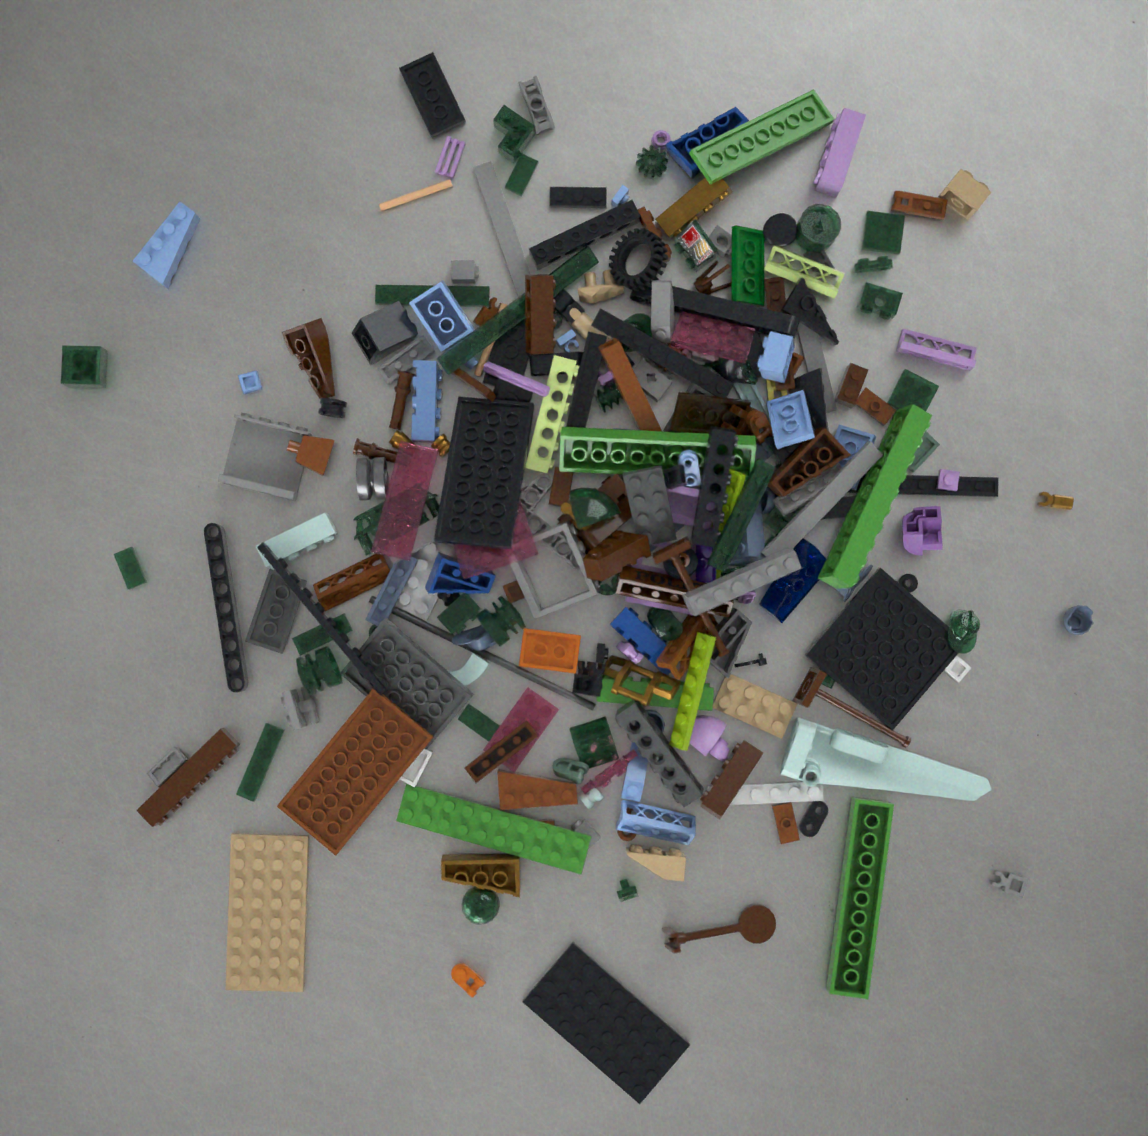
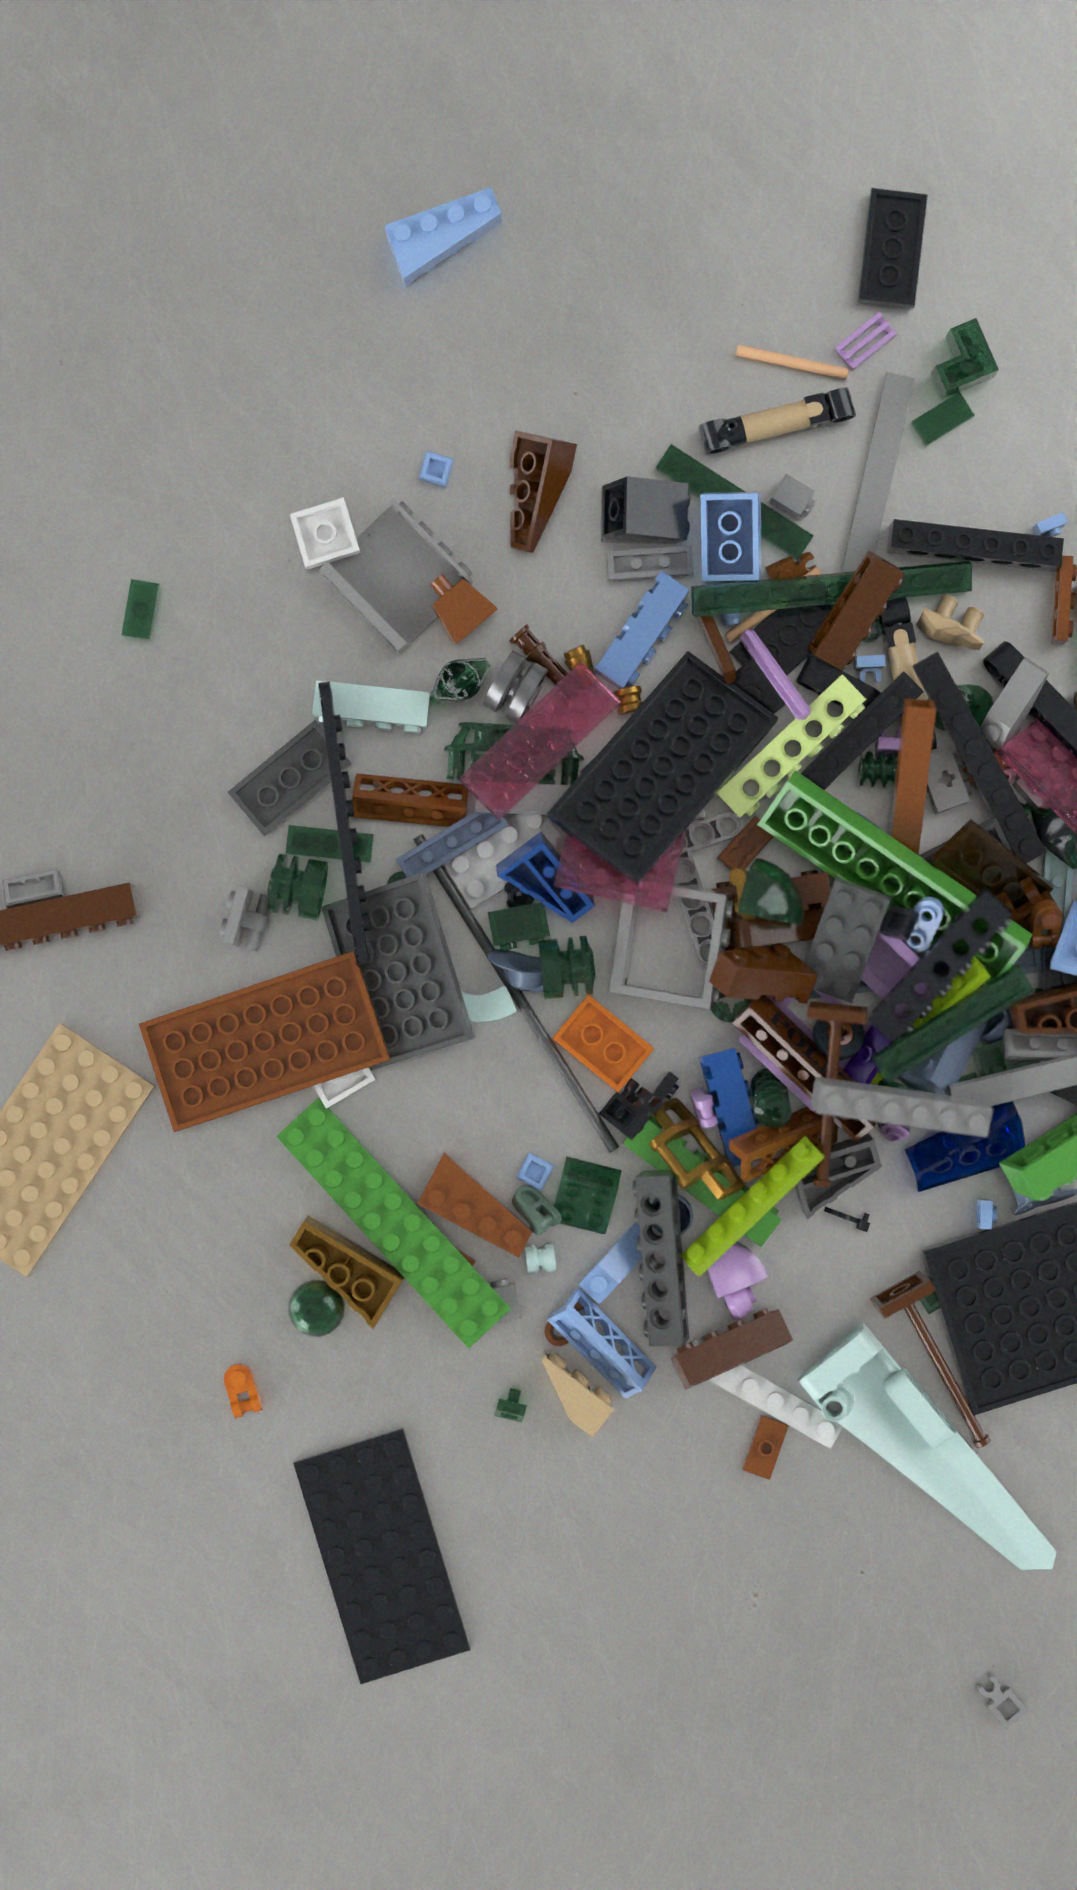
camera: 30 degrees right, 0 degrees up
clear green brick [61,345,107,388] -> none
black beam [204,523,248,692] -> none
clear green plate [236,723,285,802] -> none
black wheel [318,398,347,418] -> none
reddish brown pin [389,370,415,430] -> none
clear green plate [458,704,500,741] -> none
reddish brown brick [464,720,539,783] -> none
clear pink plate [483,687,559,772] -> none
dark orange plate [503,580,525,604] -> none
light grey piece [518,76,555,134] -> none
black plate [550,187,607,208] -> none
clear pink plate [581,749,638,794] -> none
black tyre [609,228,668,291] -> none
reddish brown piece [662,905,776,953] -> none
tan plate [713,674,797,739] -> none
black plate [799,801,828,837] -> none
bright green brick [826,797,894,999] -> none
none -> white plate [290,497,361,570]
none -> clear green hat [430,658,491,705]
none -> light blue tile [516,1152,554,1191]
none -> piece [699,387,856,455]
none -> light blue plate [976,1199,997,1229]

